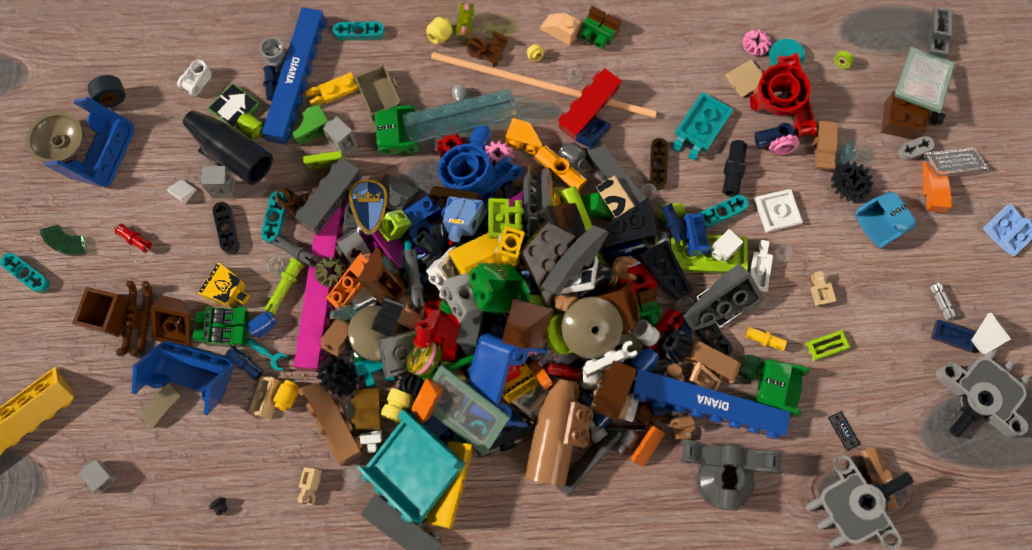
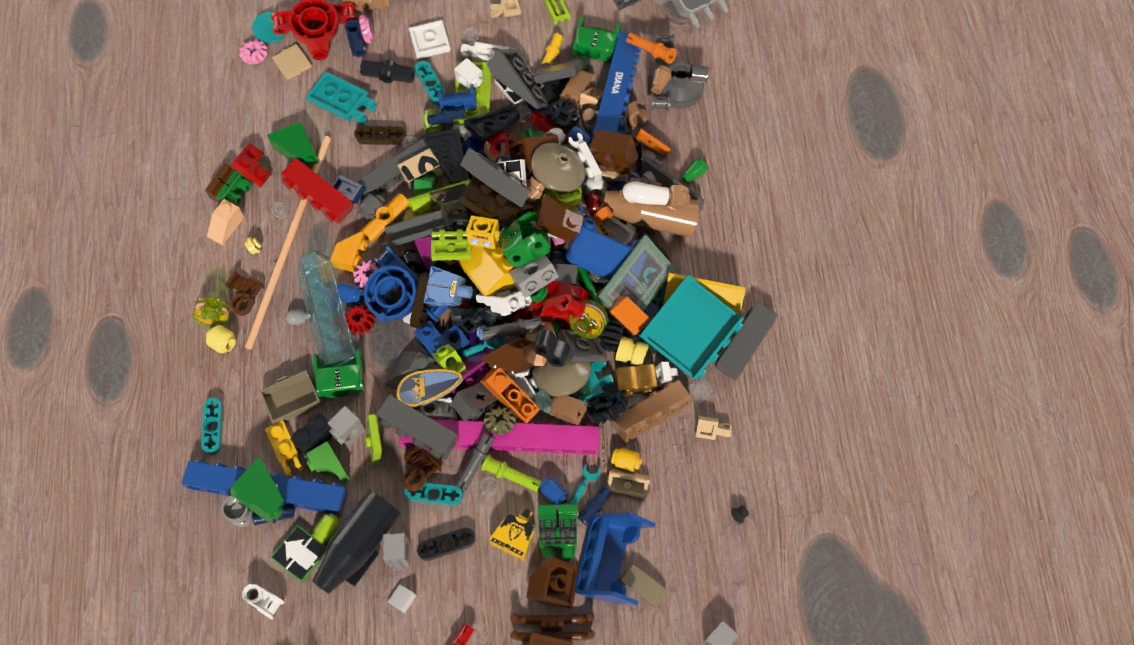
camera: 90 degrees left, 5 degrees down
none -> red plate [231,142,271,188]
none -> green slope [231,457,284,524]
none -> green slope [267,121,318,167]
none -> black brick [290,412,333,459]
none -> dark grey piece [534,58,583,84]
none -> white piece [618,181,691,210]
none -> orange pin [626,32,677,64]
none -> medium nougat cone [651,66,672,94]
none -> green cone [681,158,708,184]

